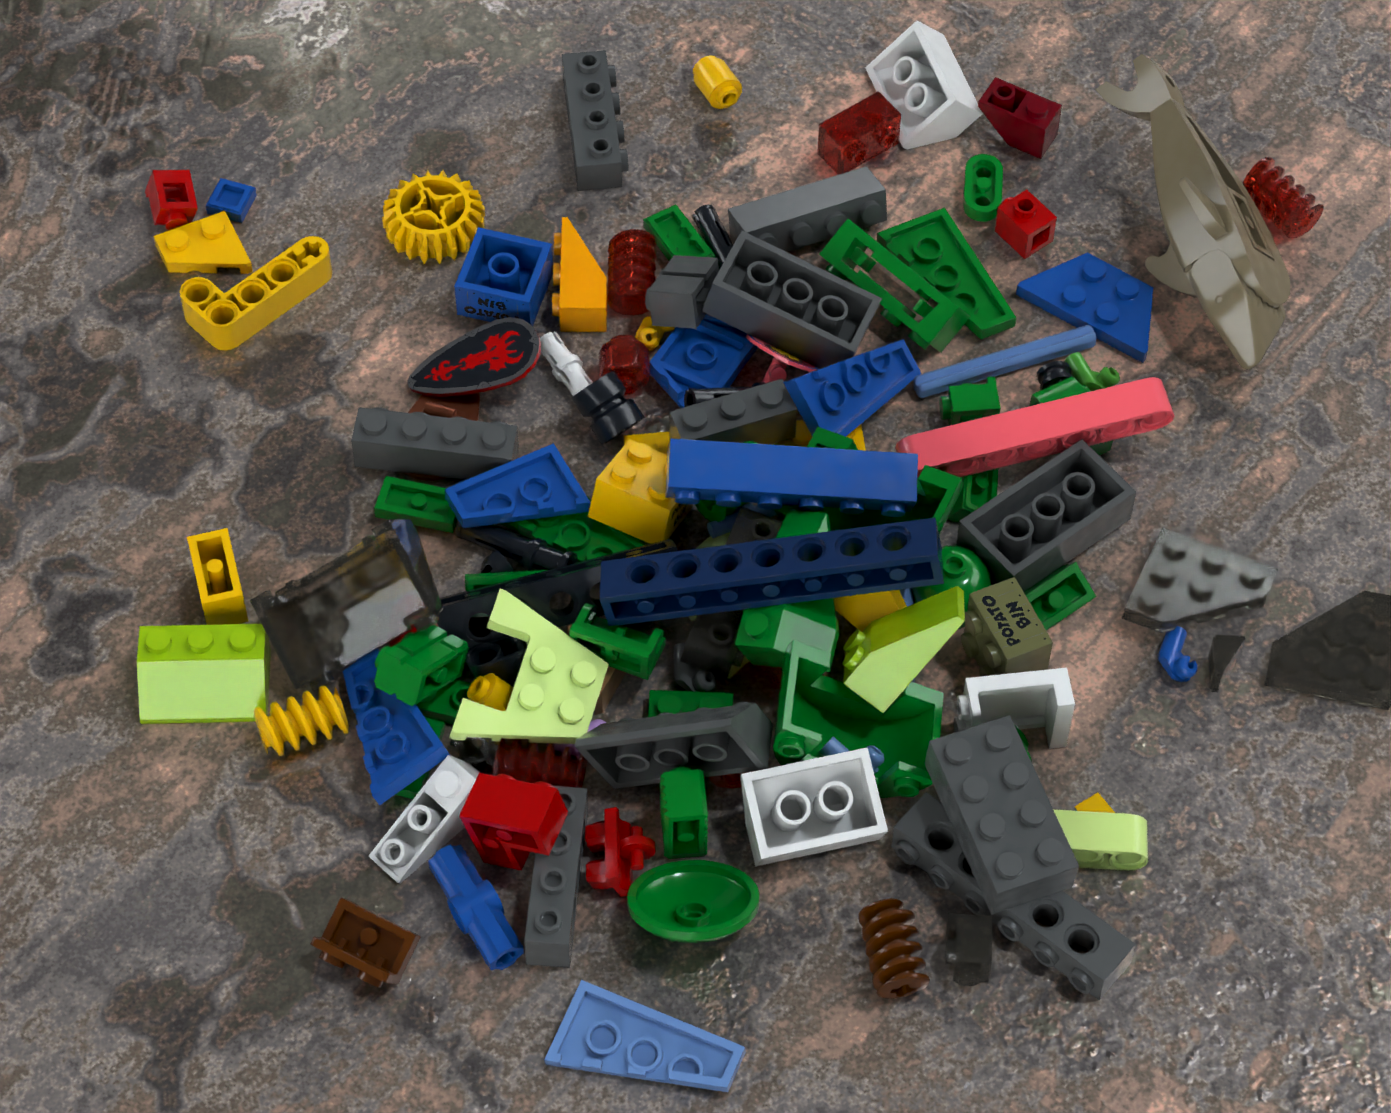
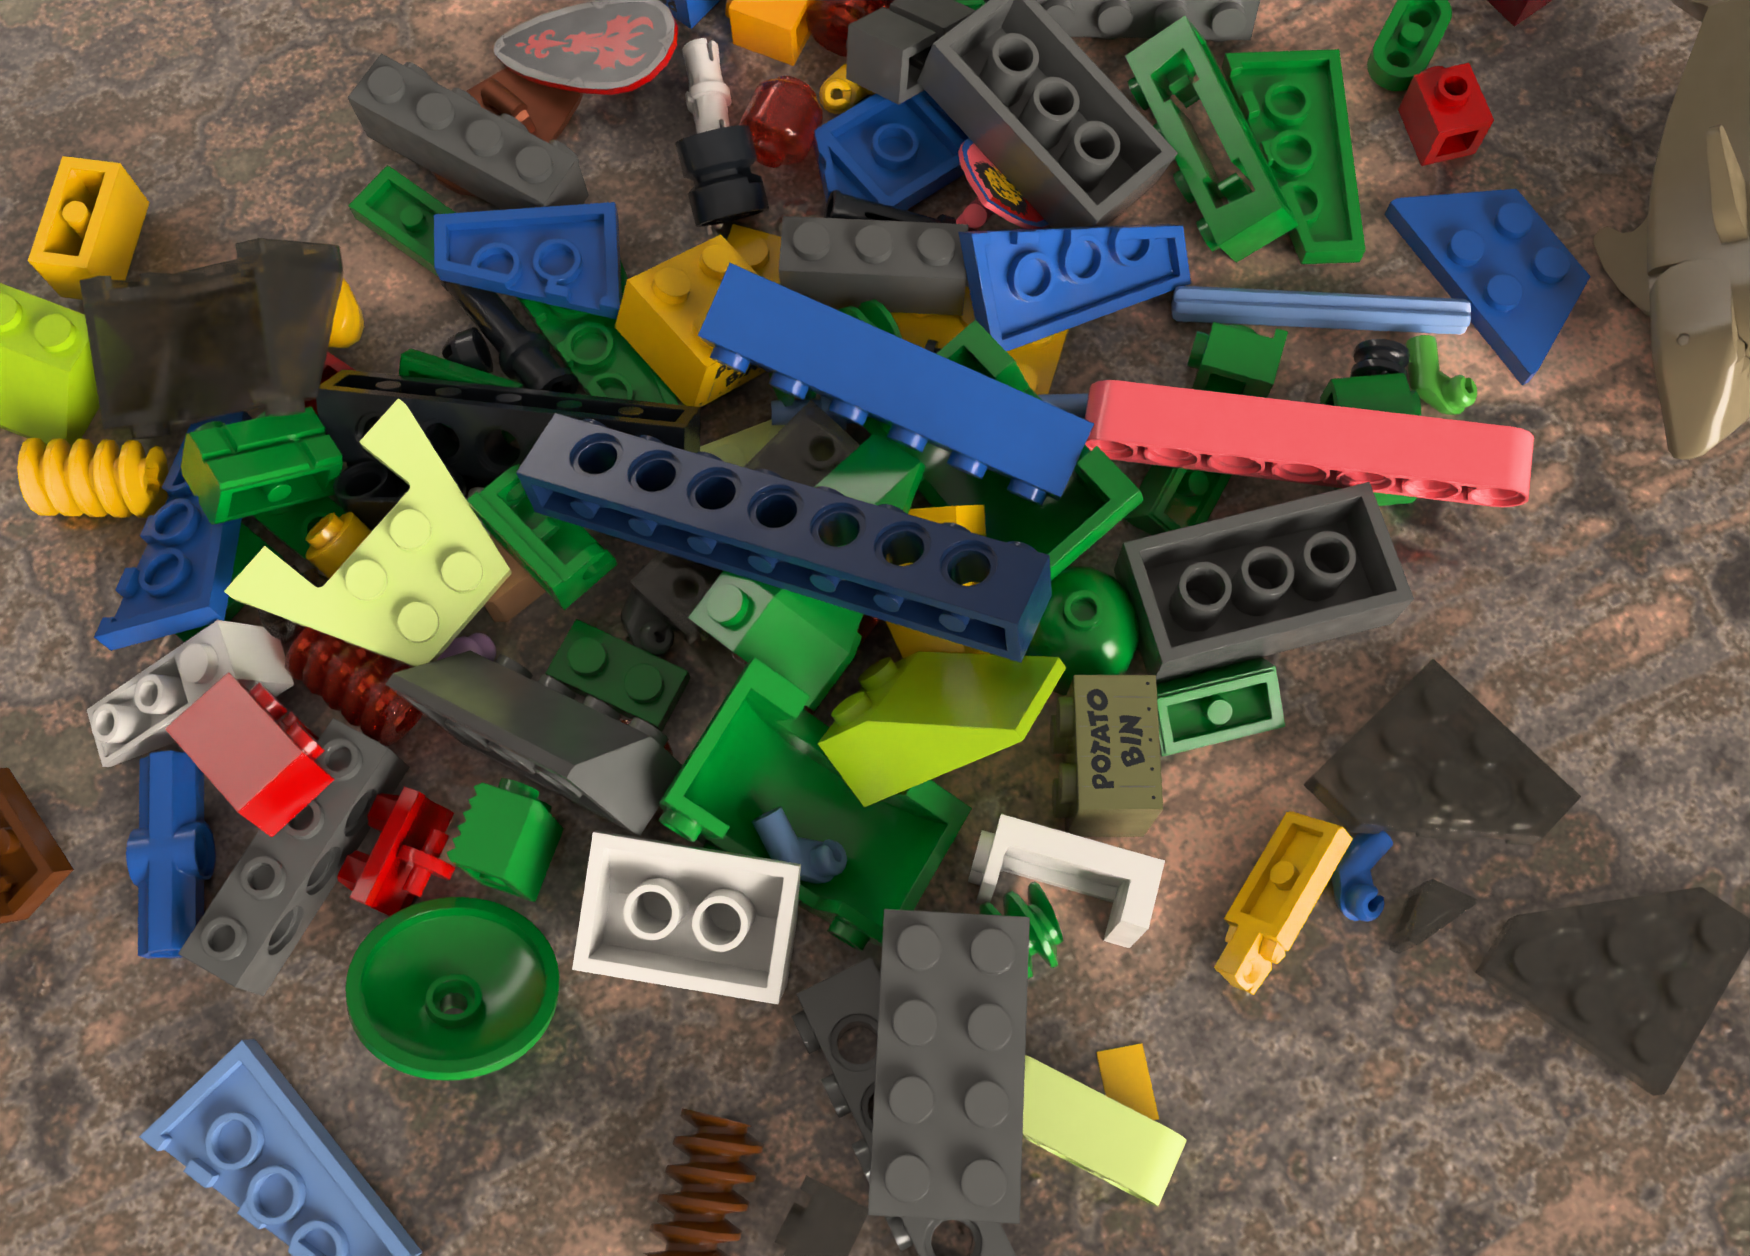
camera: 25 degrees right, 15 degrees up
none -> yellow hinge [1214,811,1353,995]

